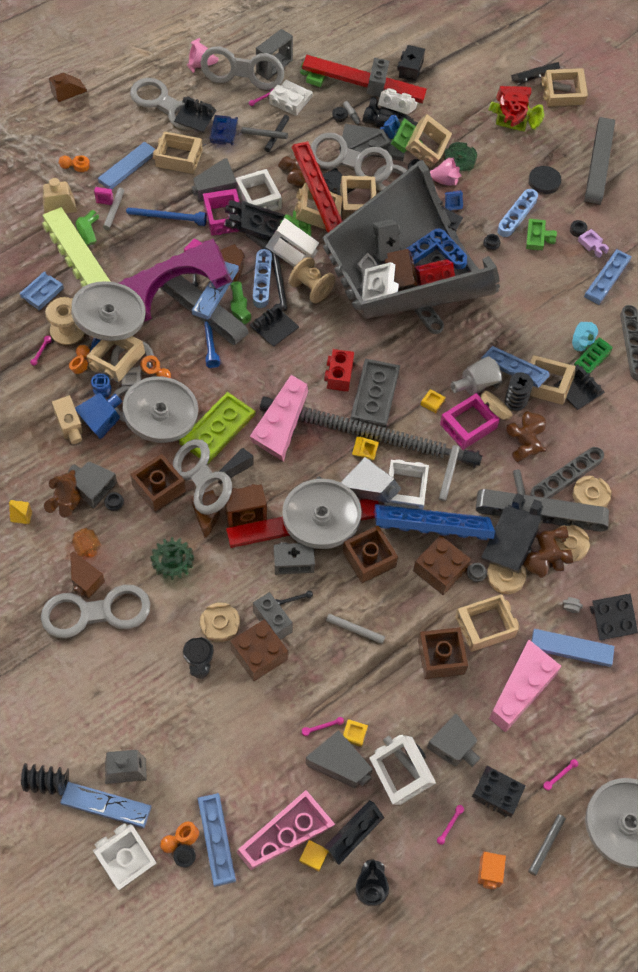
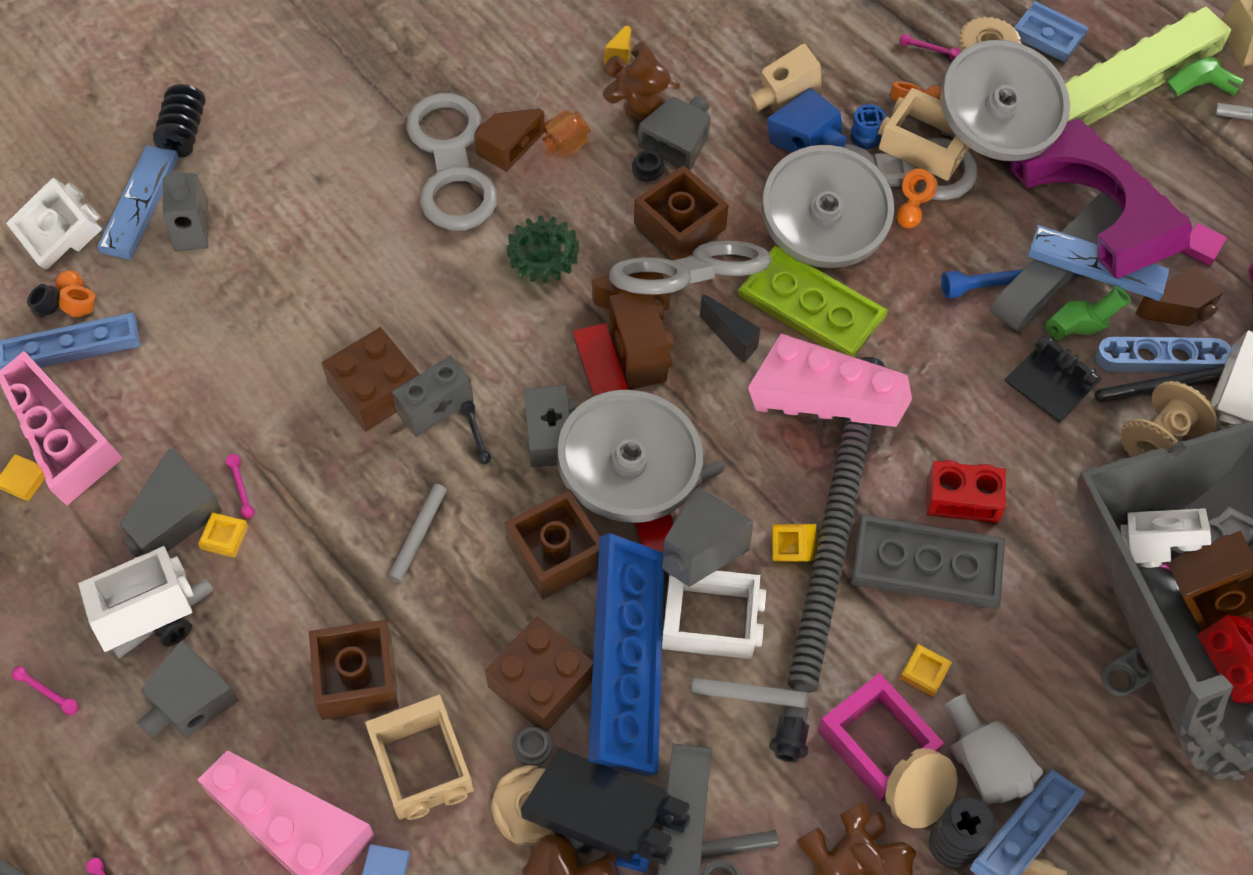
camera: 90 degrees right, 0 degrees up
black hair [182,637,214,679] -> none
tan tile [200,603,240,642] -> none
black plate [324,800,385,865] -> none
black hinge [472,765,526,818] -> none

